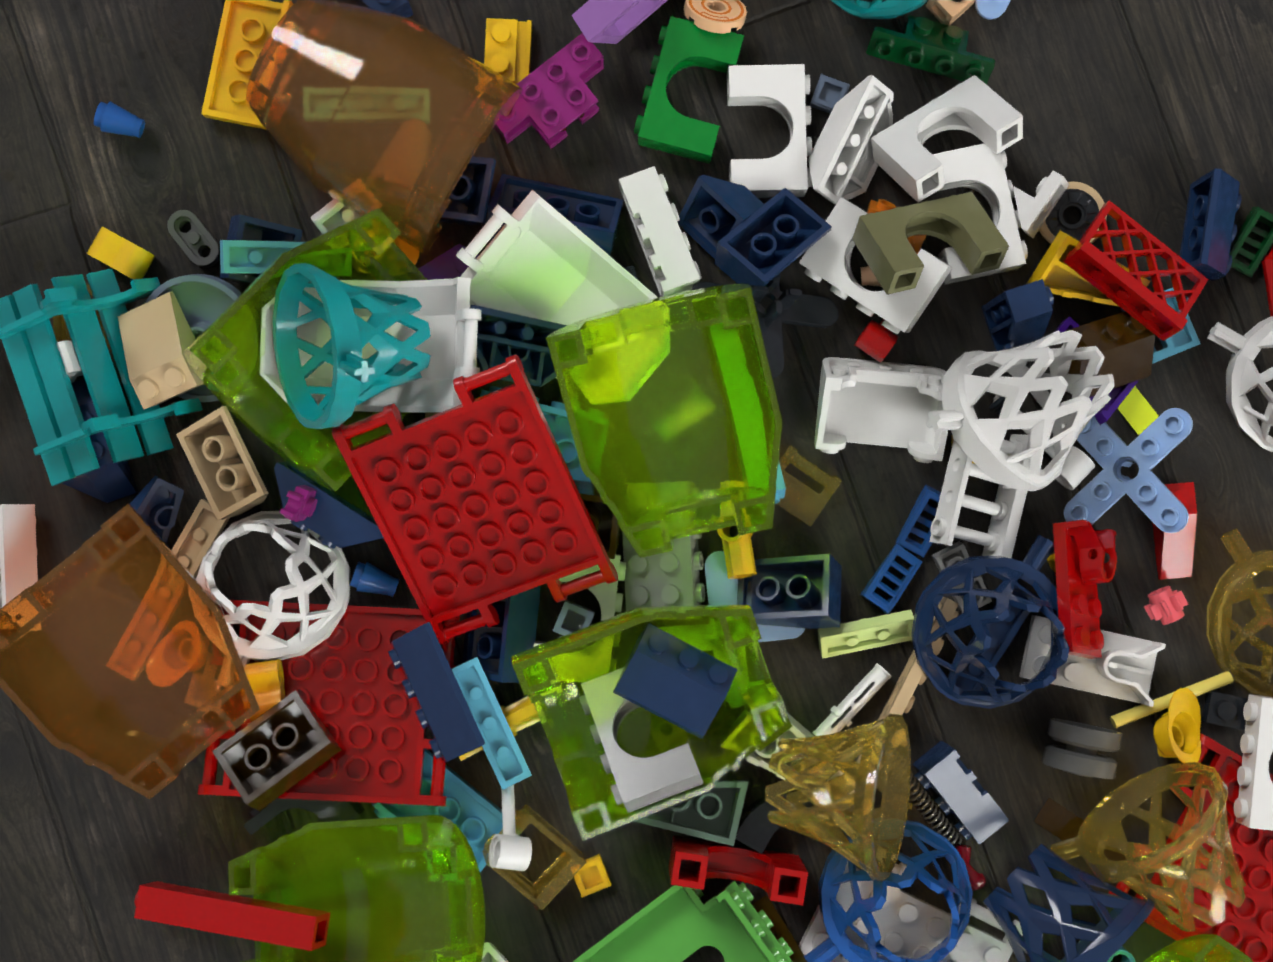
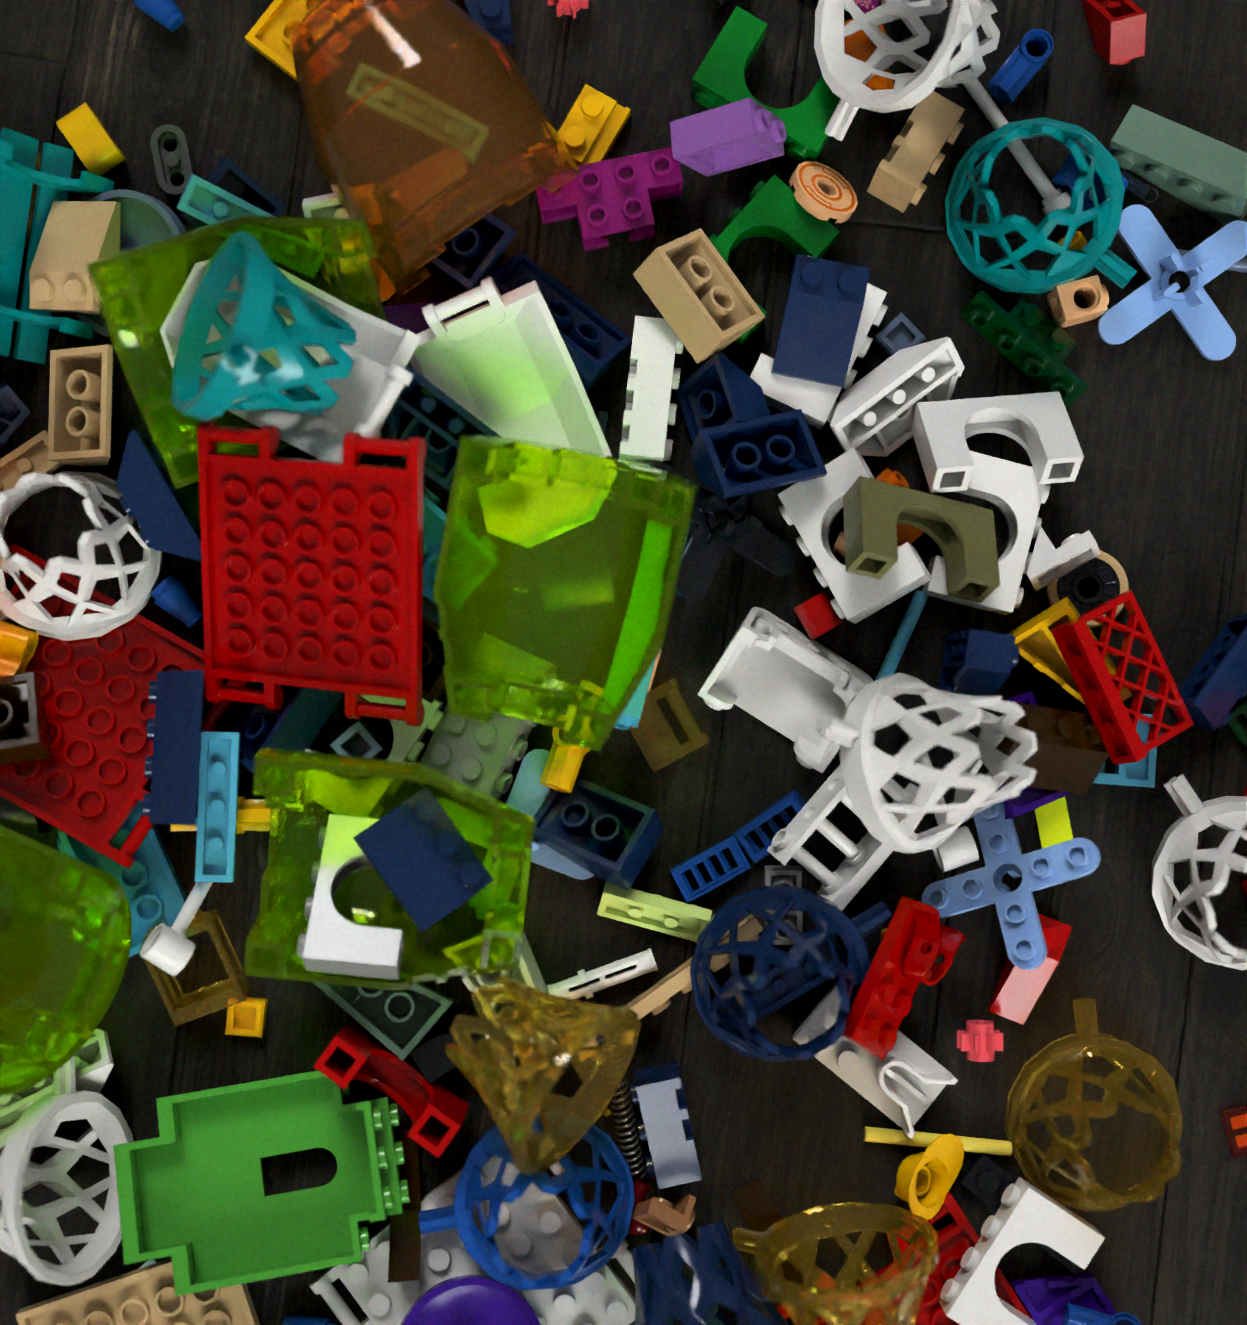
camera: 35 degrees right, 0 degrees up
magenta plate [280,485,318,522] -> none
dark grey wheel [1042,718,1123,779] -> none
none -> tan slope [632,228,765,364]
none -> medium nougat bracket [632,1194,696,1237]
none -> dark blue slope [771,254,870,388]
none -> medium azure bar [875,590,929,681]

